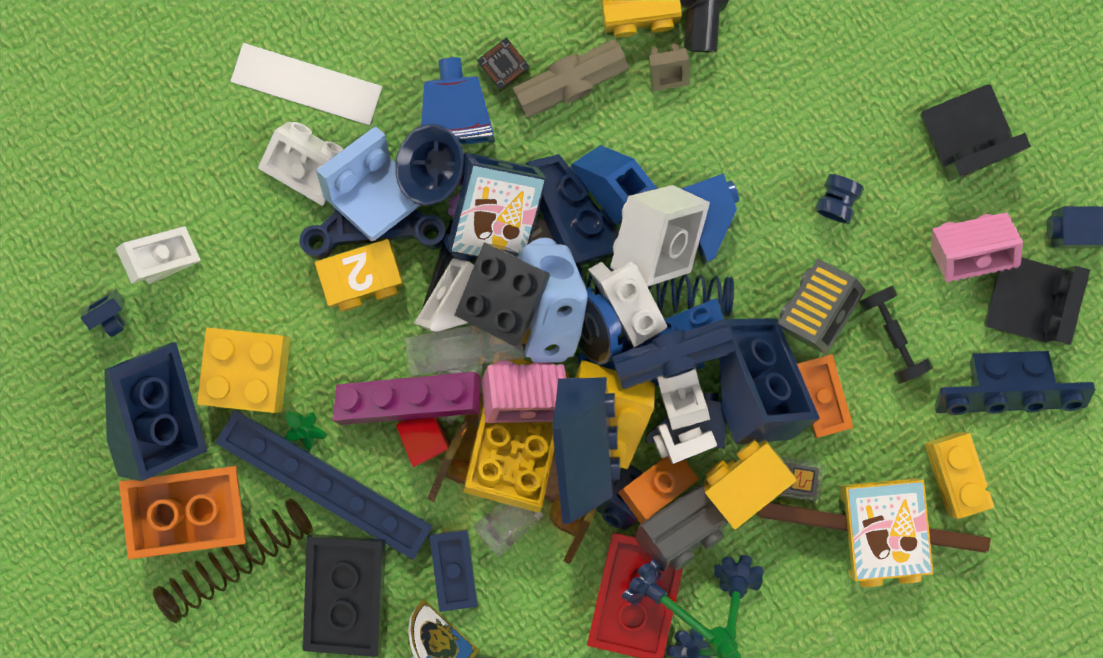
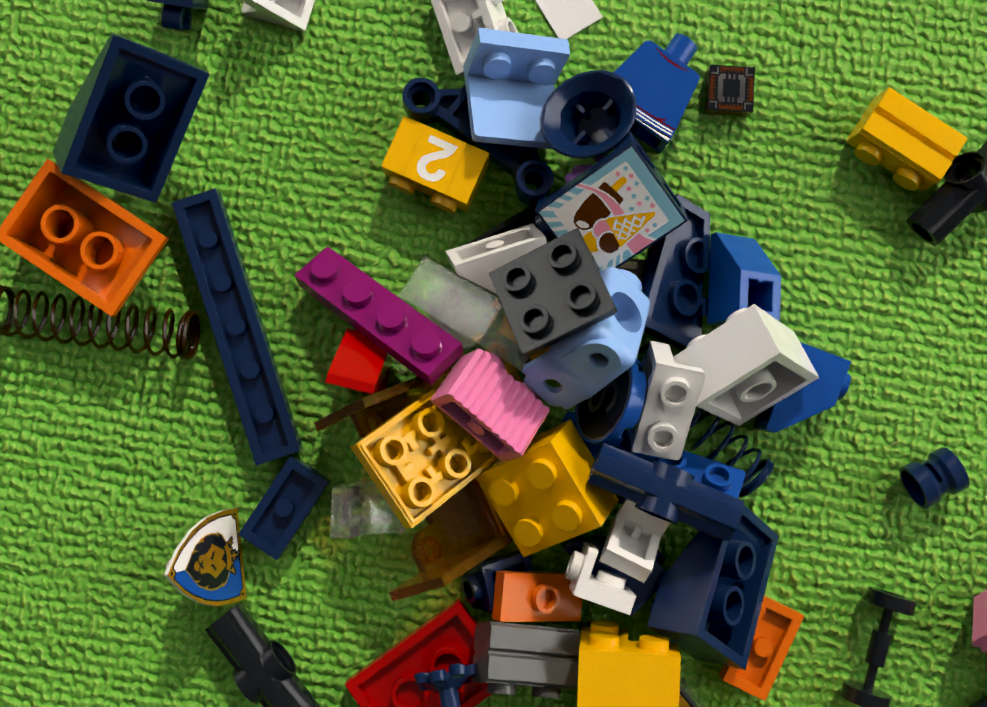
camera: 40 degrees right, 0 degrees up
yellow brick [197,327,291,413] -> none
green plant [285,411,328,452] -> none
black plate [303,534,386,657] -> none
dark tan piece [513,39,629,119] -> none
dark blue slope [552,377,621,524] -> none
dark tan tile [649,44,690,92] -> none
dark grey brick [777,259,866,355] -> none

